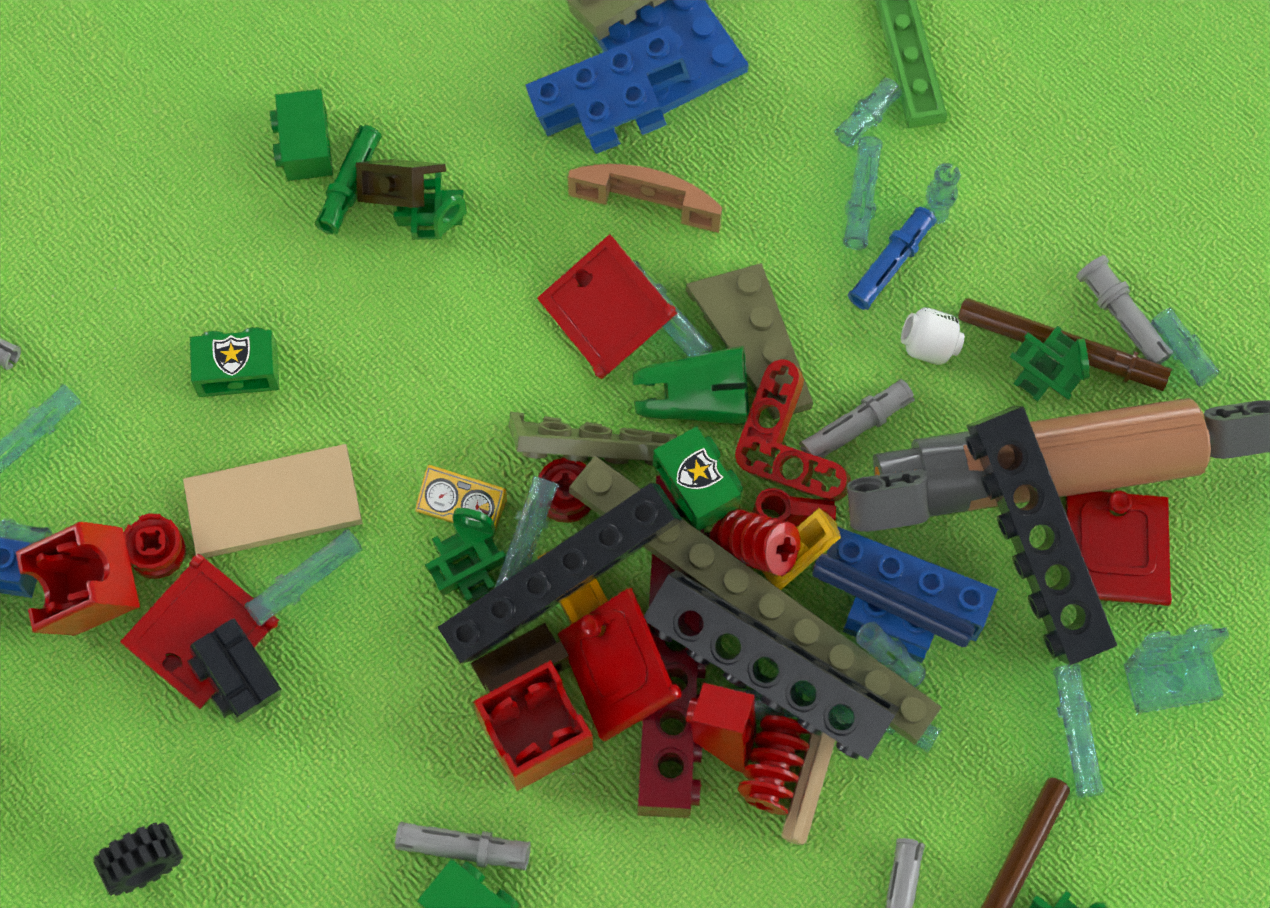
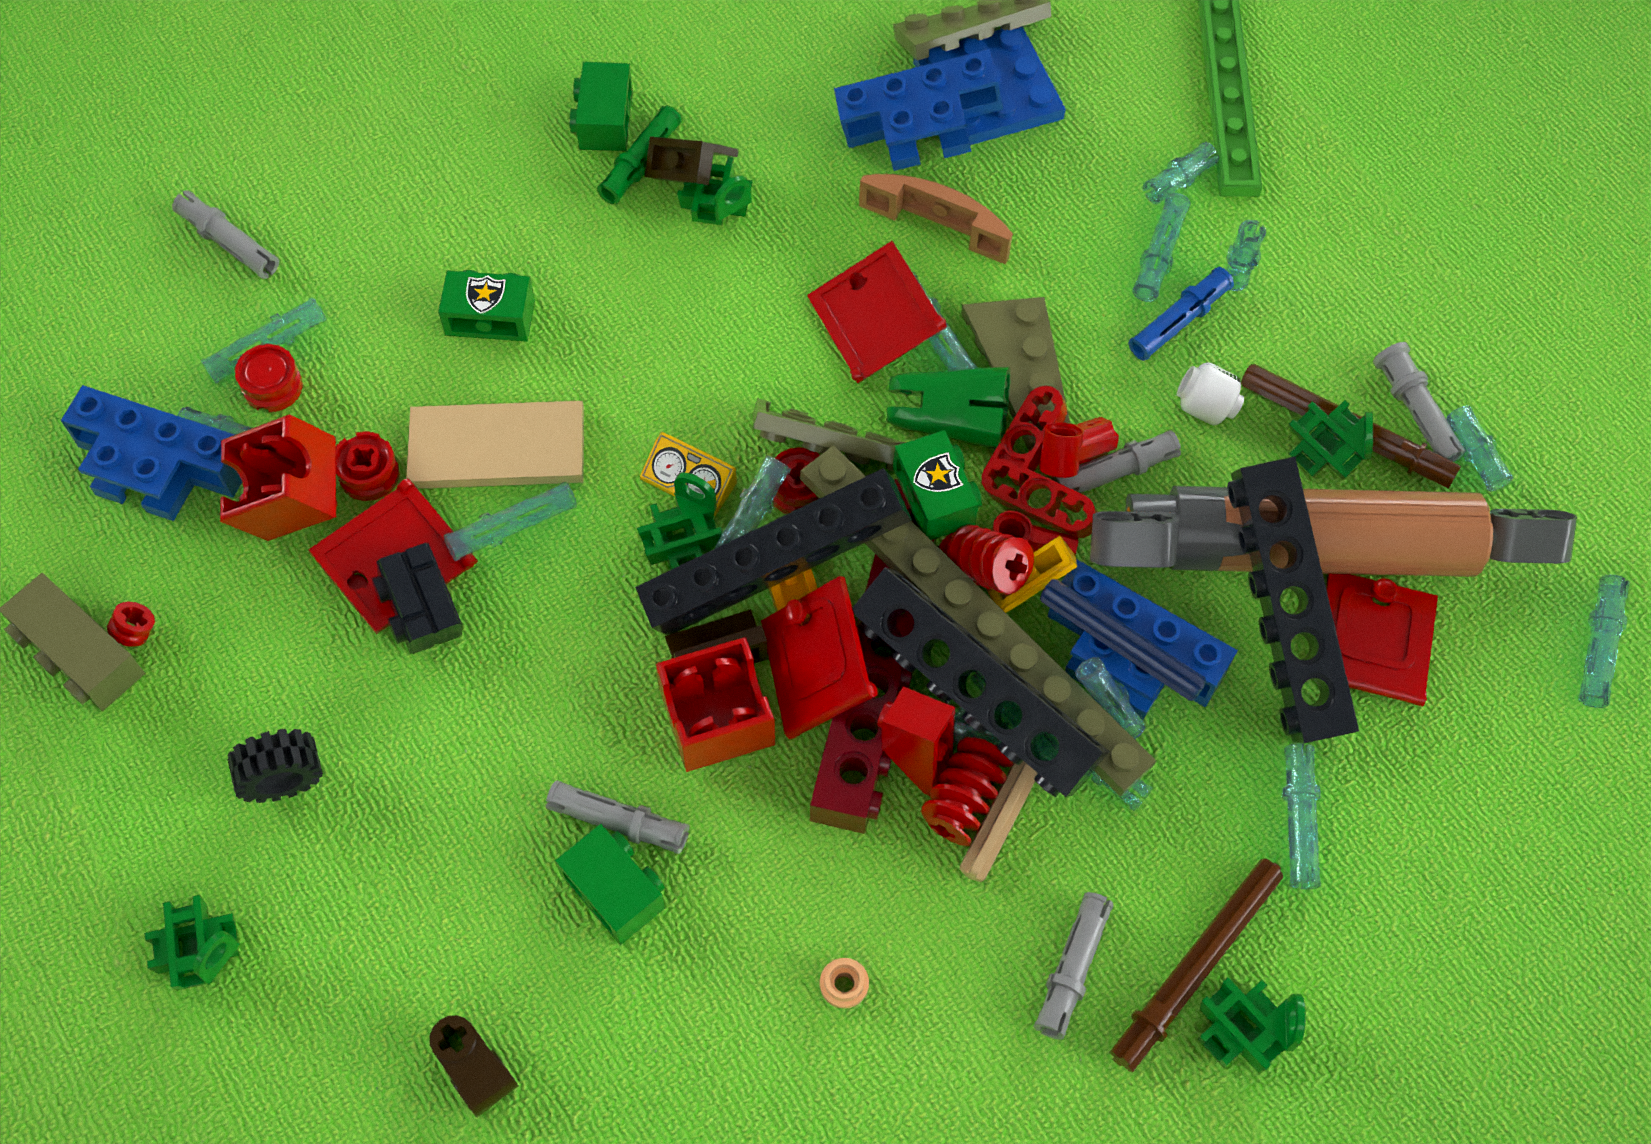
camera: 10 degrees right, 5 degrees down
clear light blue bracket [1124,624,1229,714] -> none
none -> red wheel [235,344,303,413]
none -> red piece [1039,417,1119,478]

